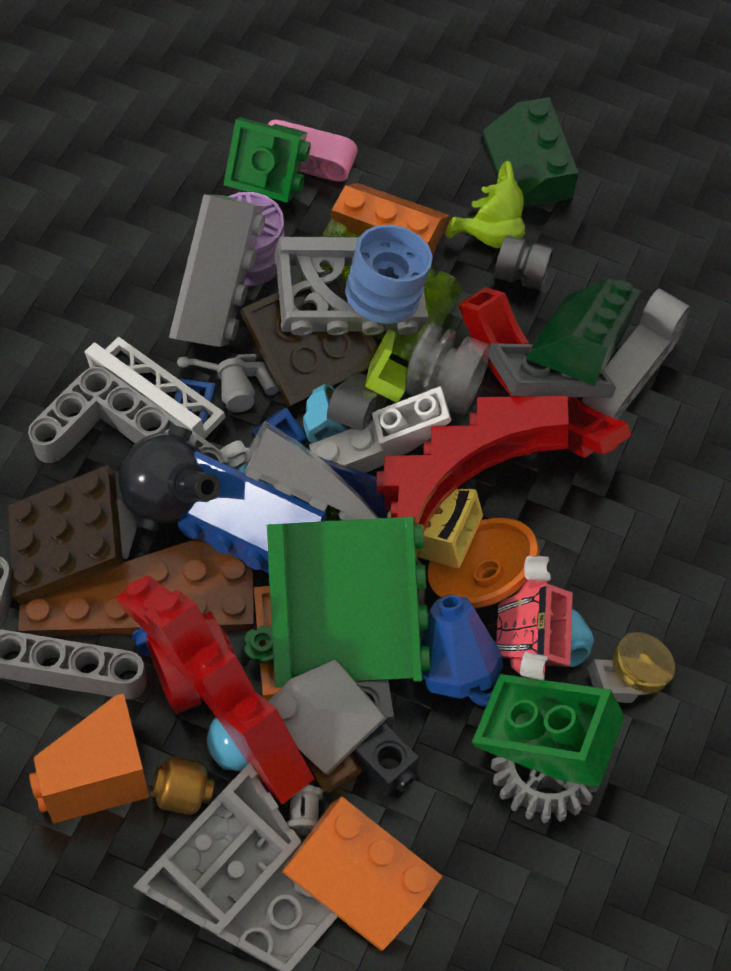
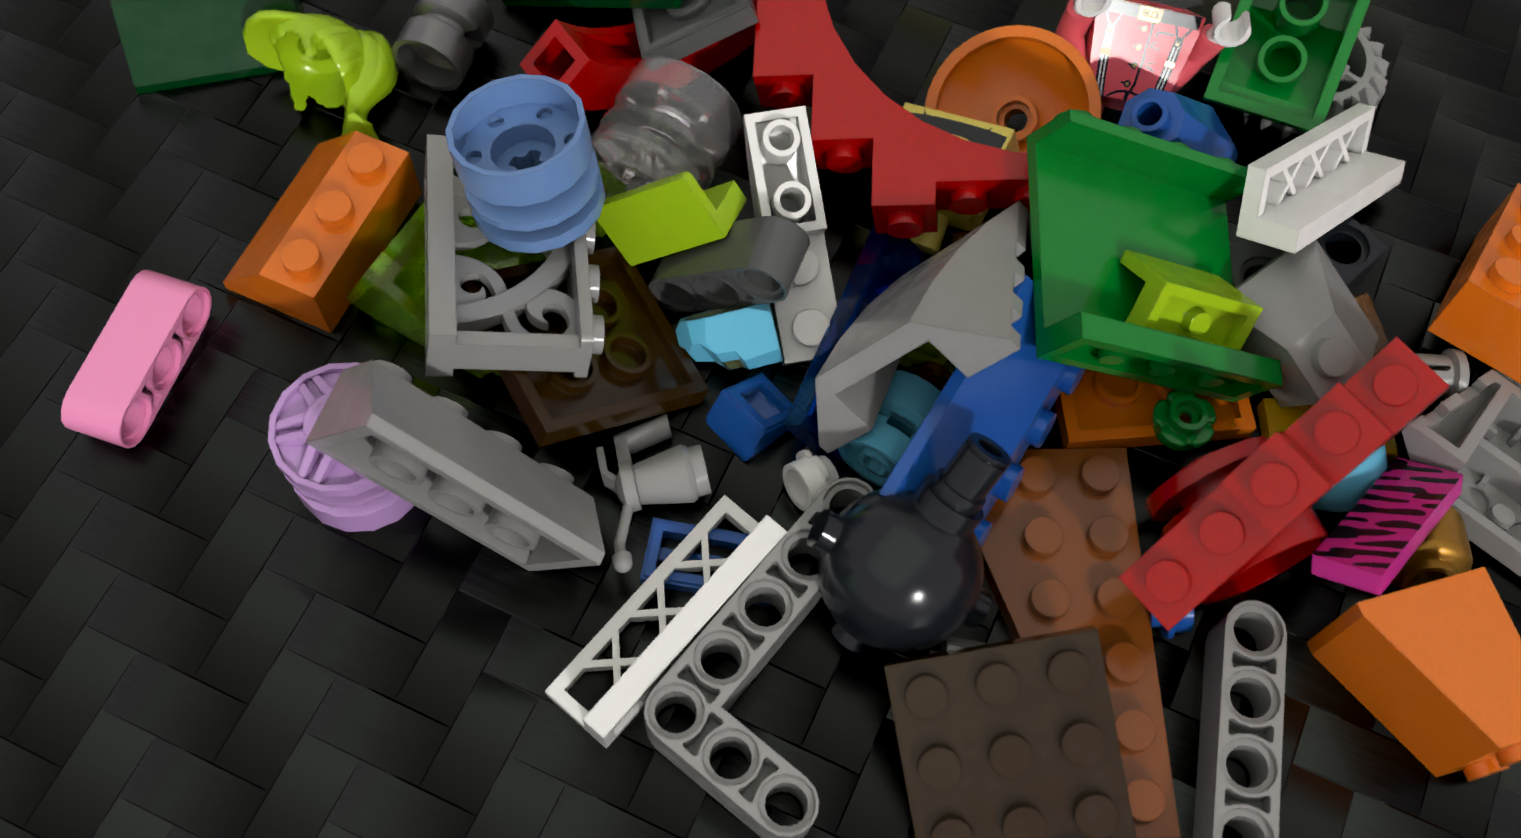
camera: 90 degrees left, 5 degrees up
green plate [223,117,311,203] -> none
none -> lime panel [1120,249,1264,351]
none -> white fence [1236,103,1406,254]
none -> dark pink tile [1311,457,1463,595]

